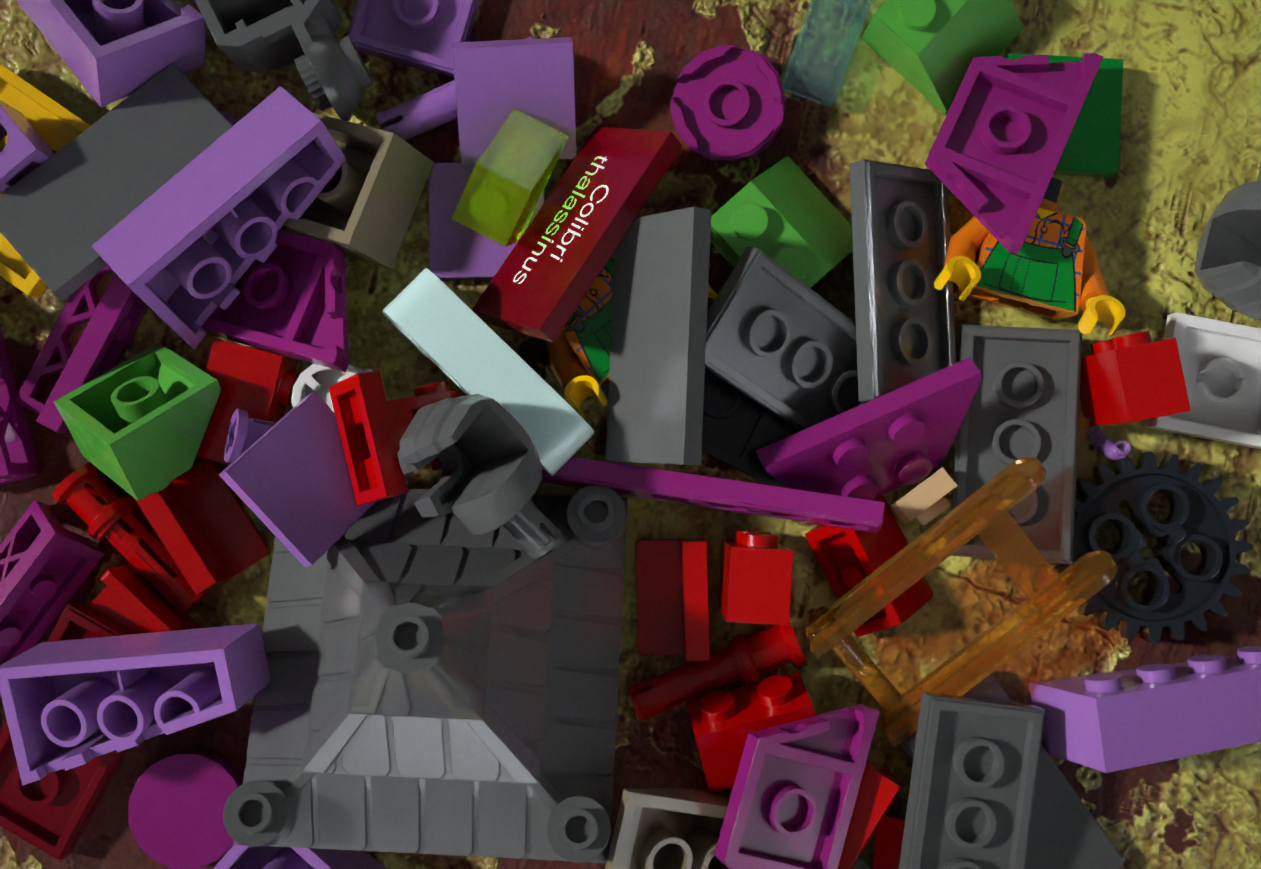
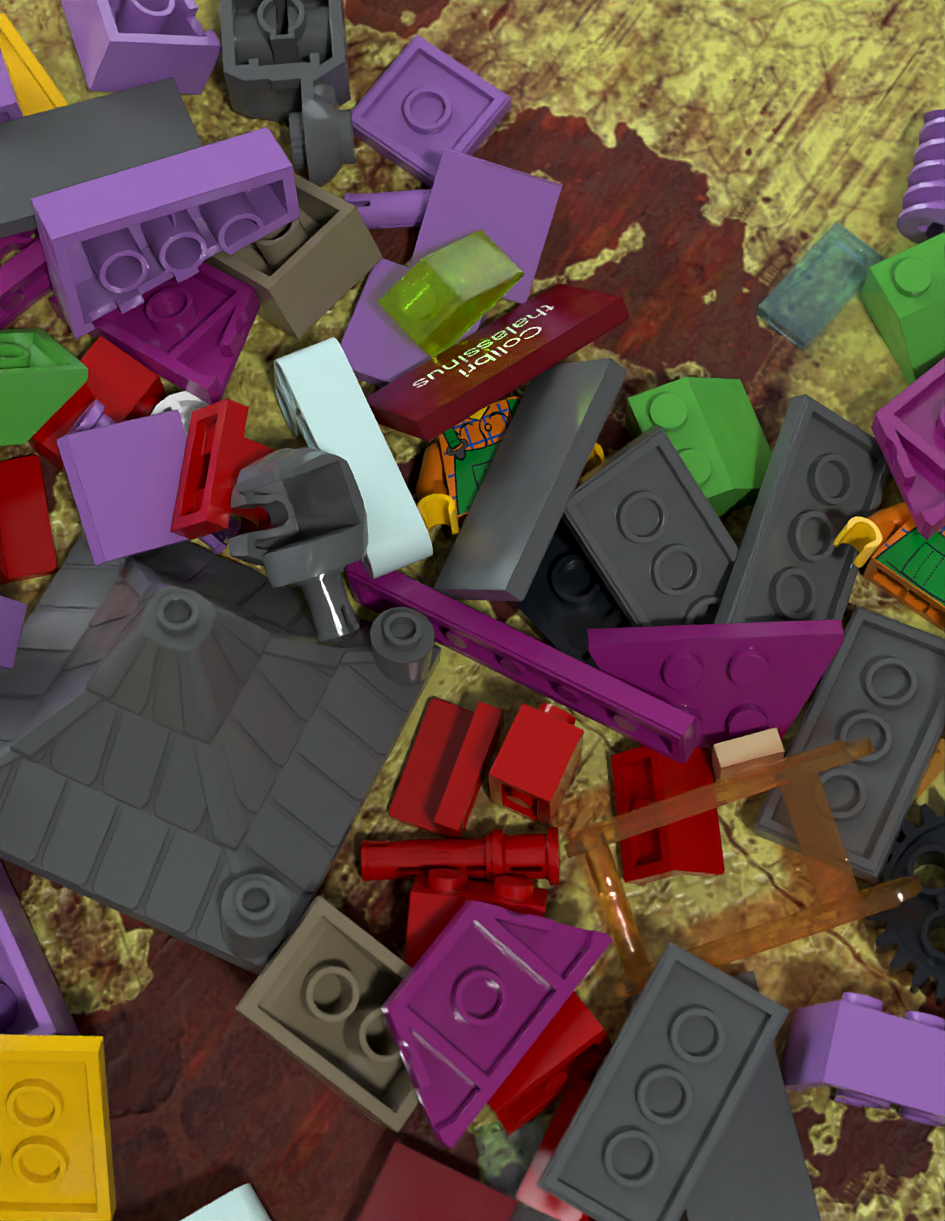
camera: 30 degrees right, 15 degrees down
magenta tile [670,45,786,164] -> none

